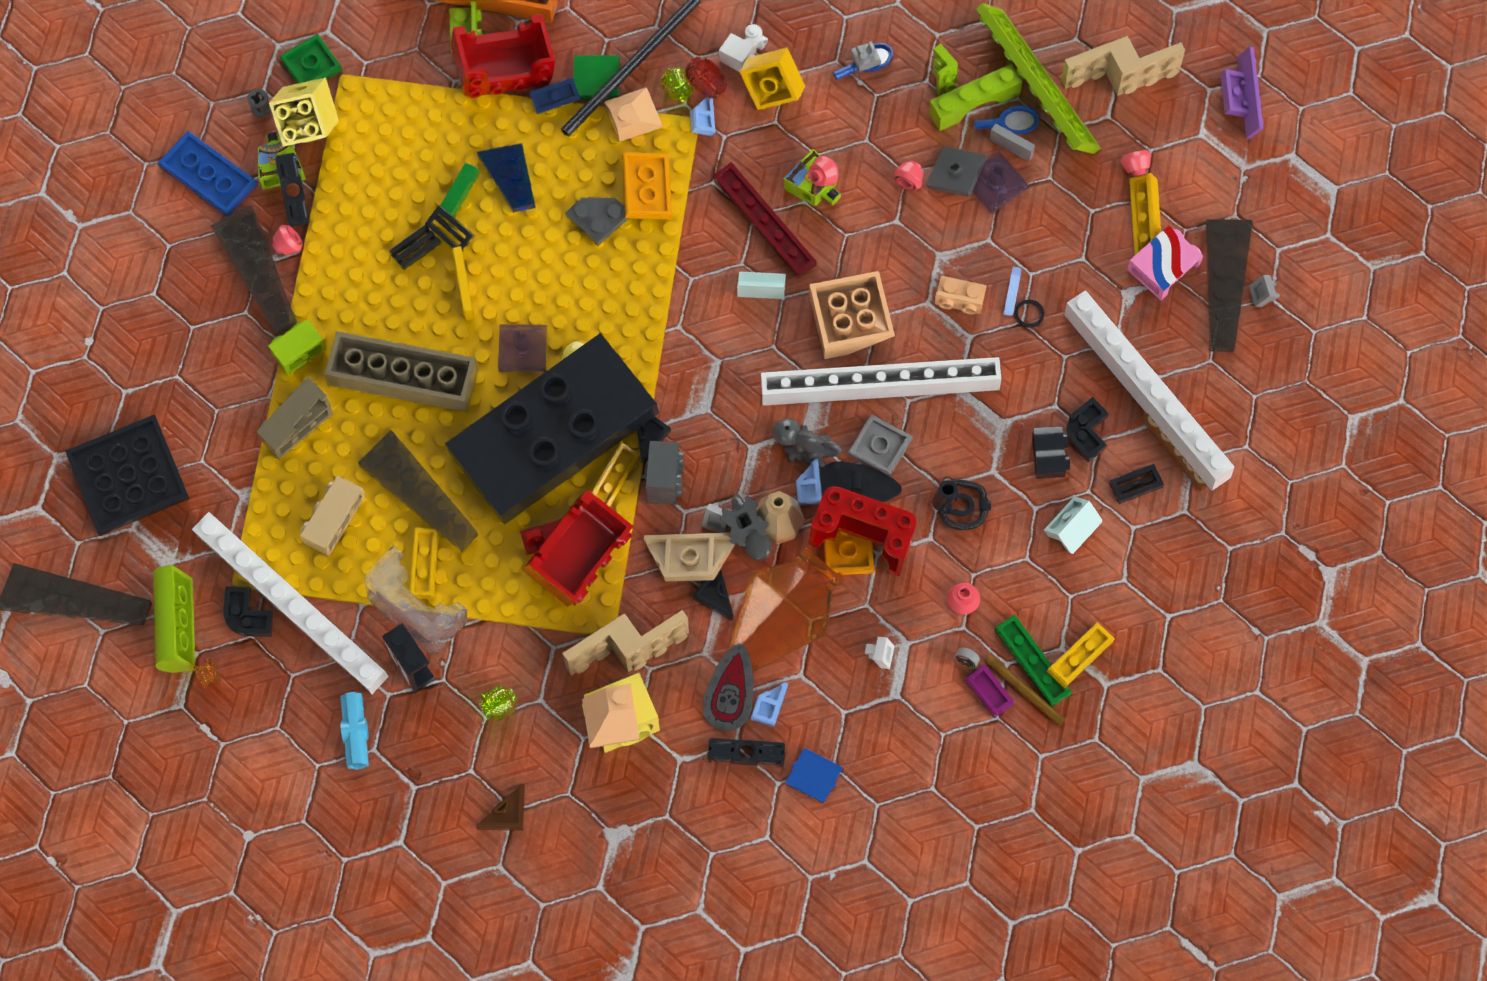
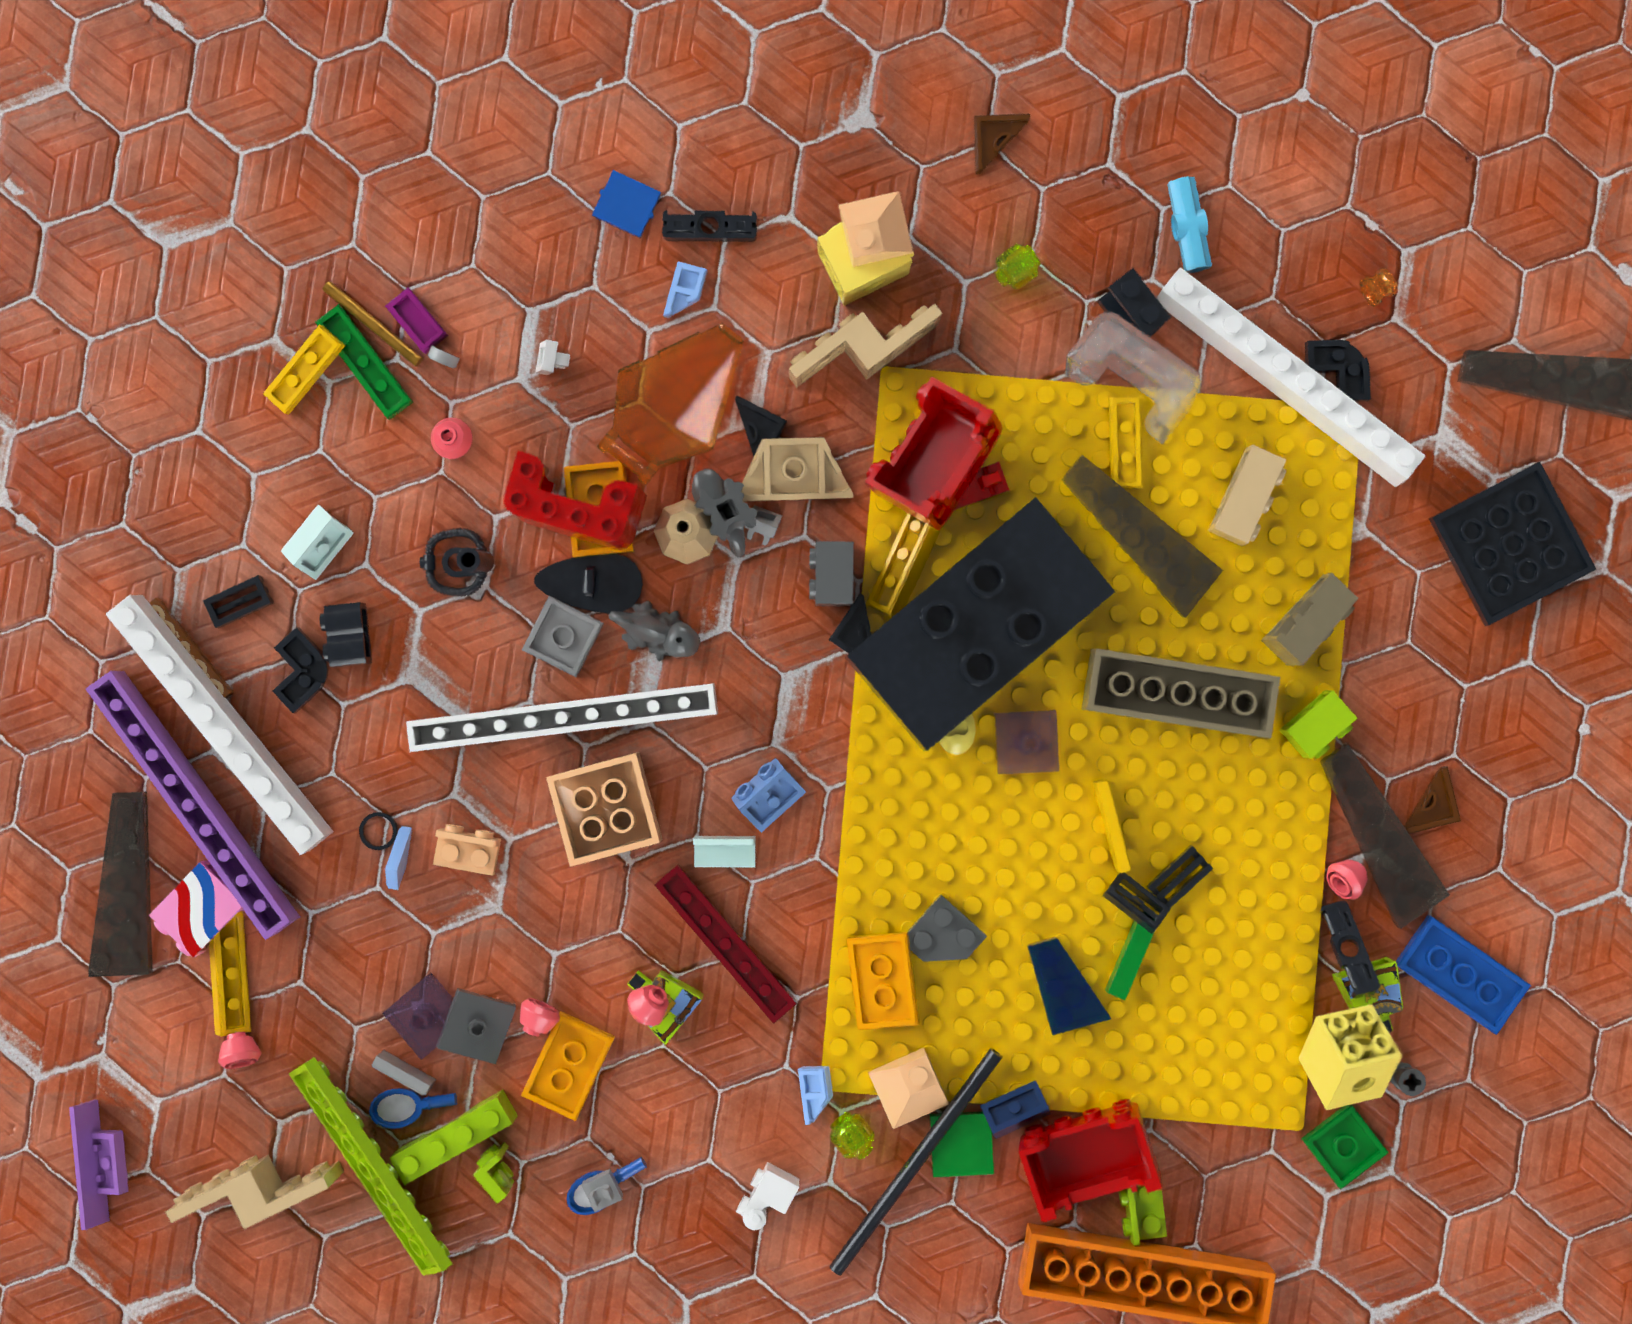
camera: 170 degrees right, 20 degrees up
lime brick [153,564,195,673] -> none
clear red tile [685,57,727,99] -> none
shield [703,643,753,731] -> none
yellow slope [739,48,805,110] -> none
light blue tile [796,459,822,506] -> none
light grey tile [1249,275,1280,307] -> none
none -> medium lavender brick [86,671,300,940]
none -> light orange tile [521,1011,615,1121]
none -> medium blue bracket [731,758,806,833]
none -> reddish brown tile [1402,766,1461,835]

